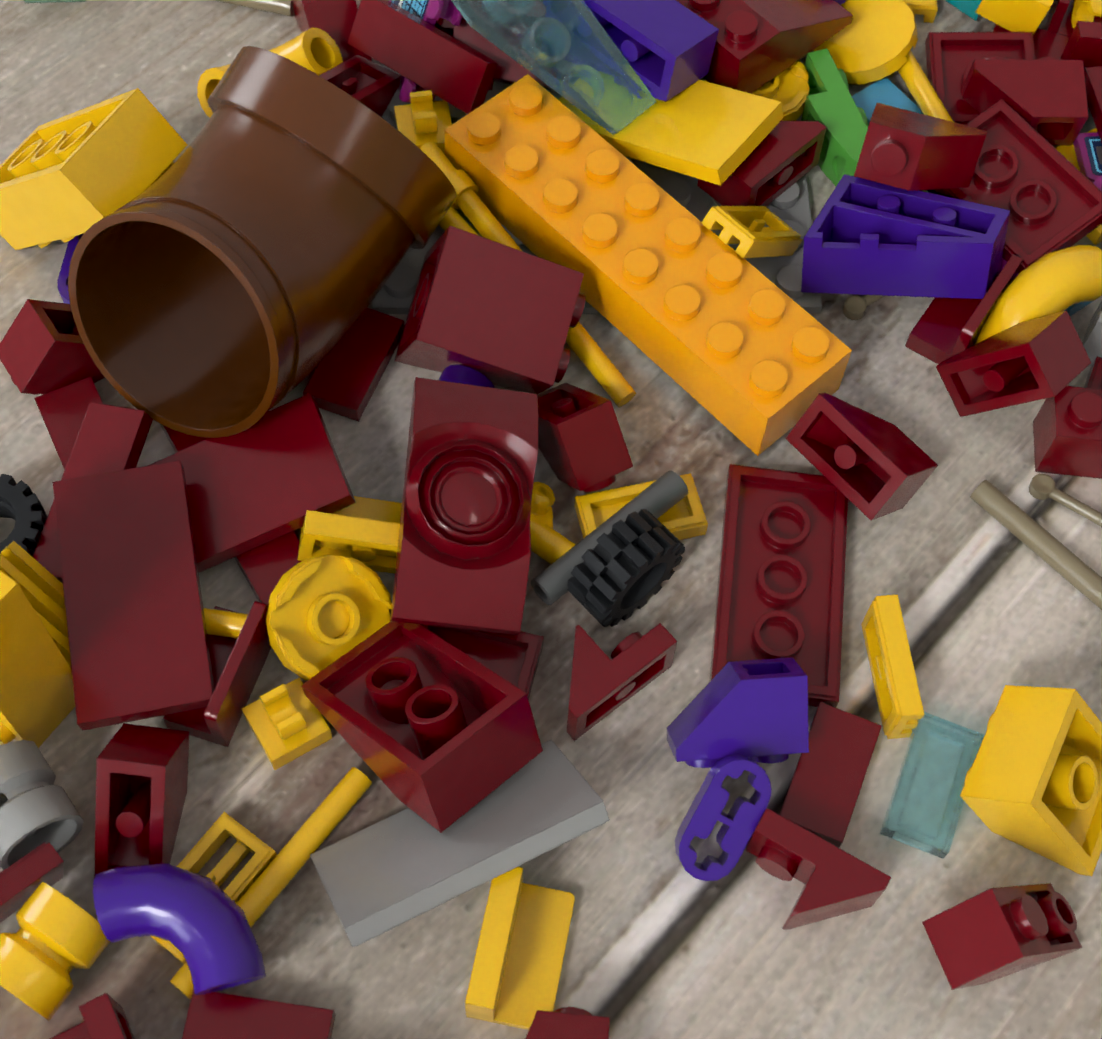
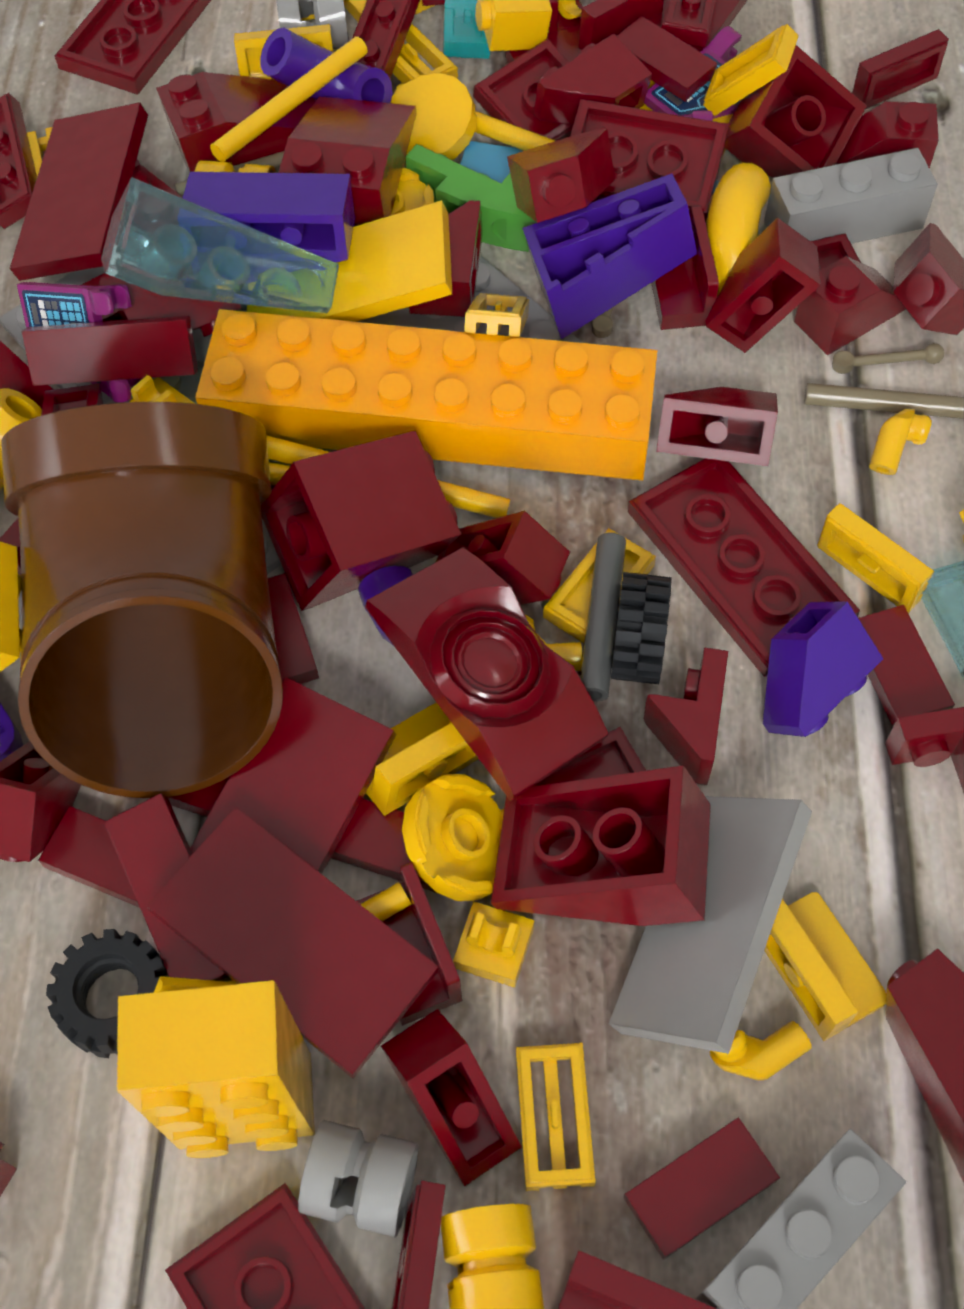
camera: 35 degrees left, 0 degrees up
dark purple cylinder [93,863,266,995] -> none
yellow bar [169,767,372,1000] -> none
dark purple beam [675,754,772,881] -> none
none -> yellow arm [709,1020,812,1081]
none -> yellow arm [869,409,932,475]

